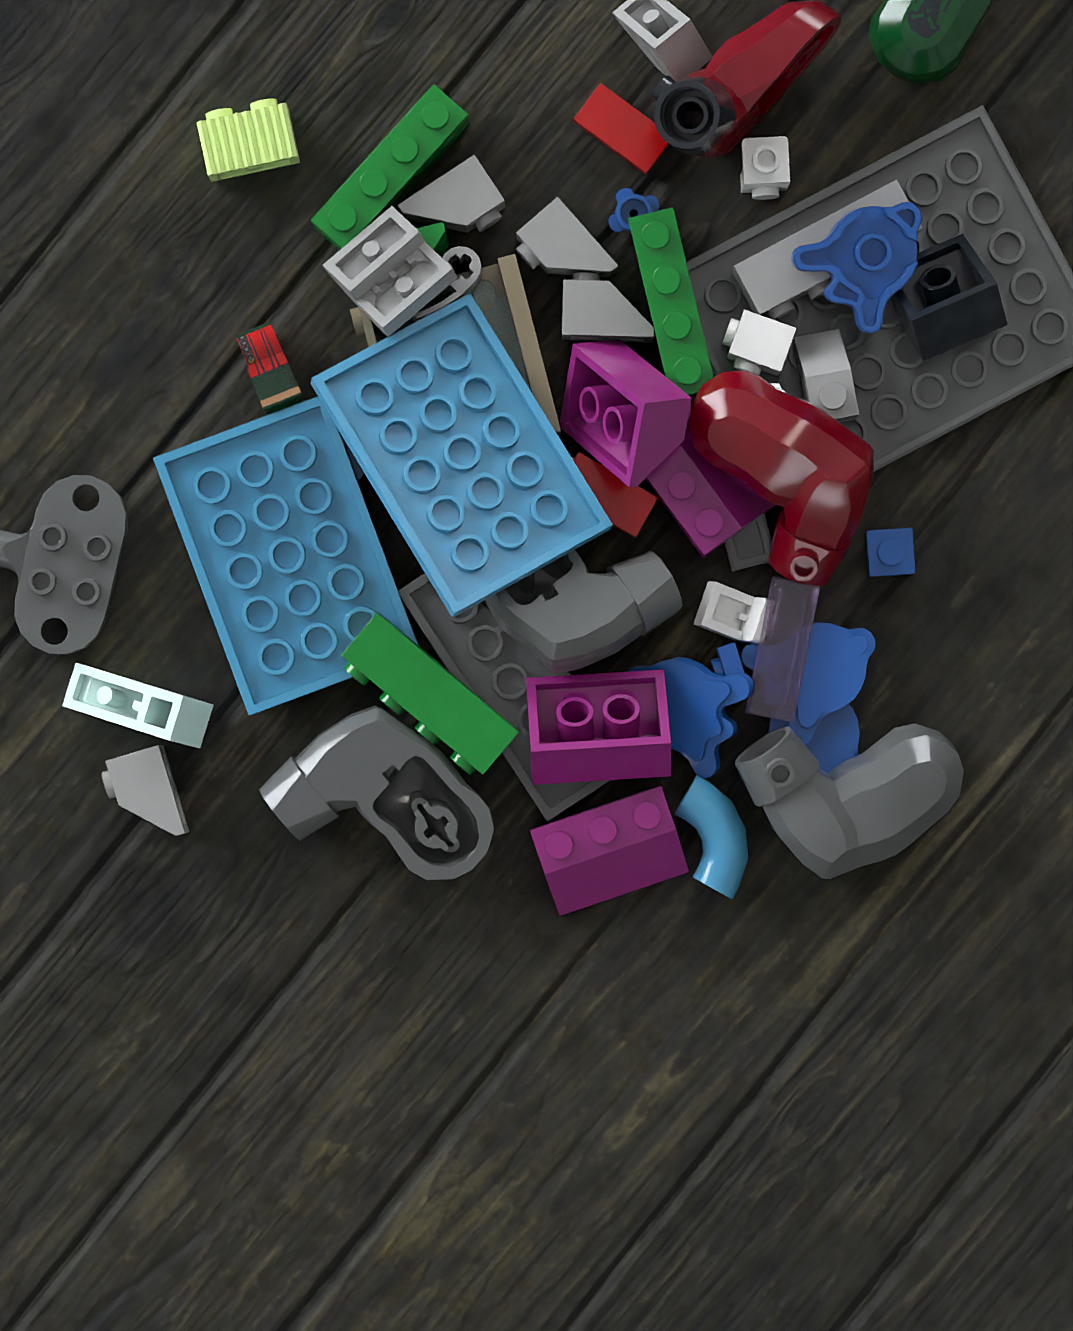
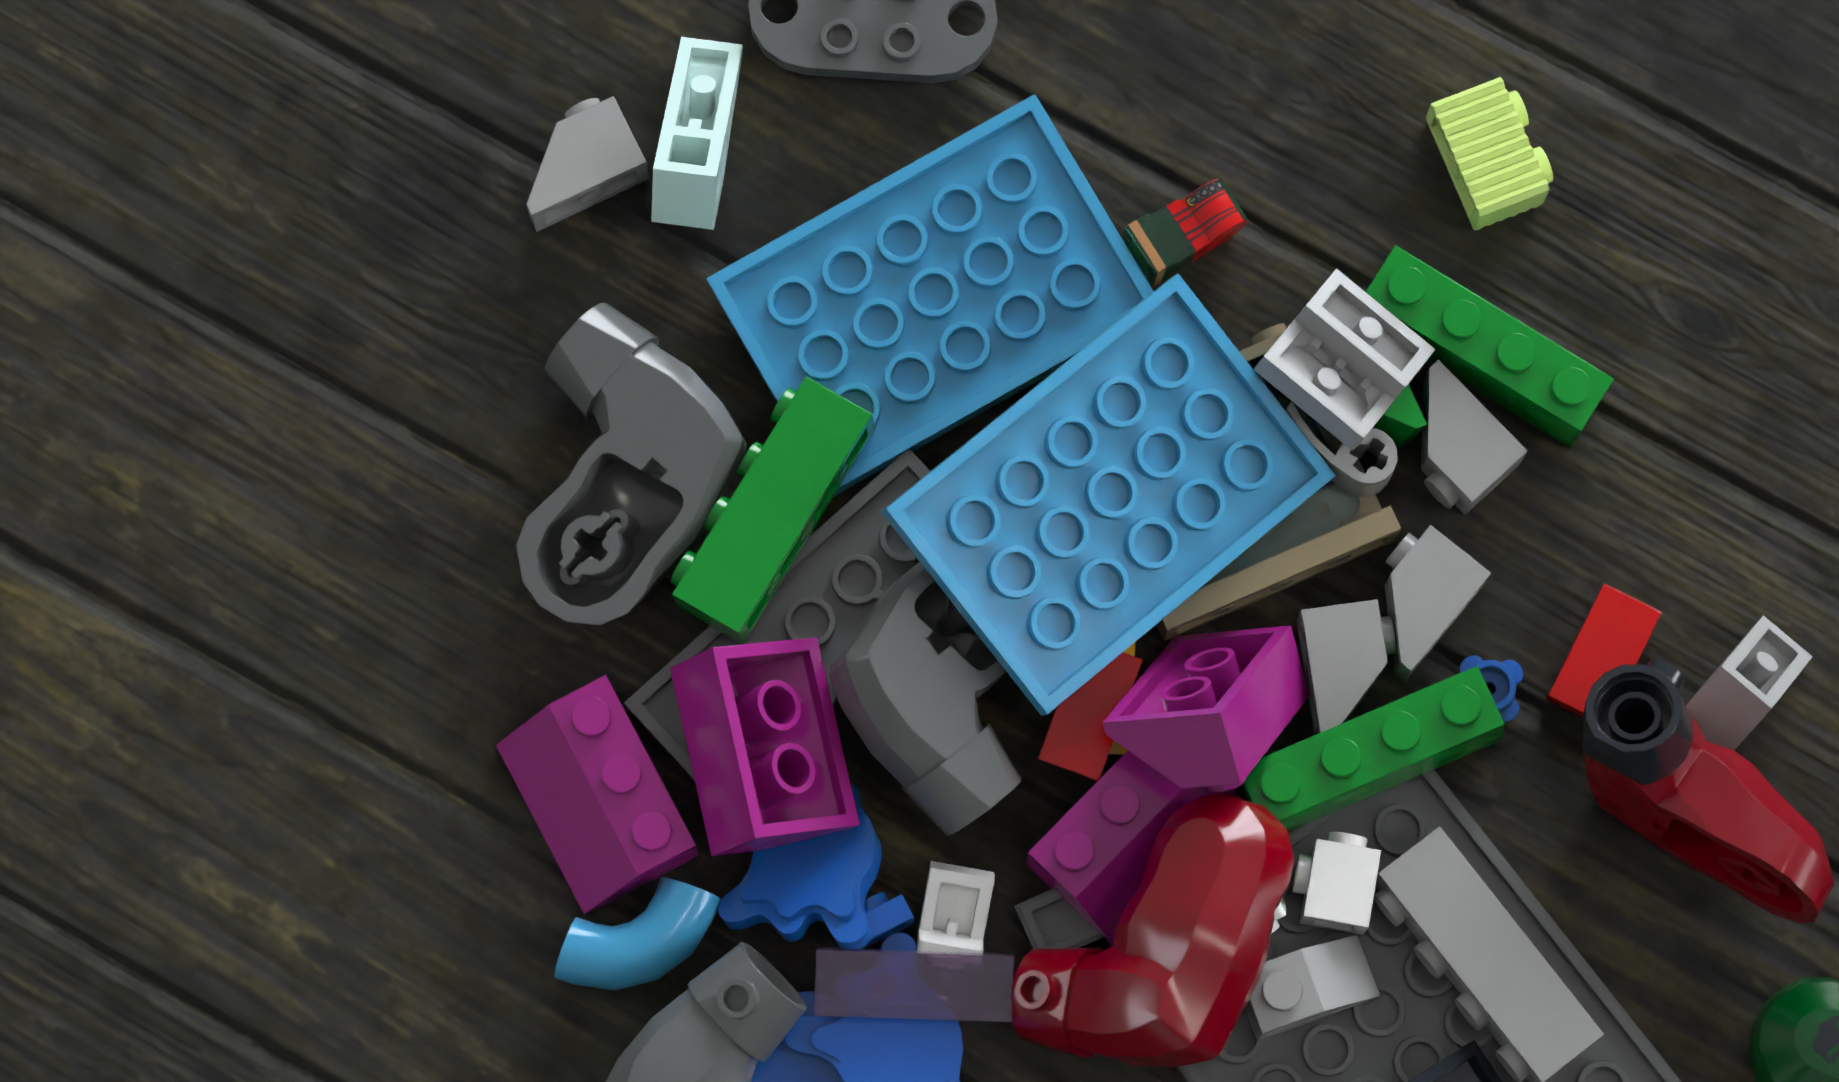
camera: 70 degrees right, 10 degrees down
white bracket [740,136,790,200] -> none
blue tile [791,202,922,333] -> none

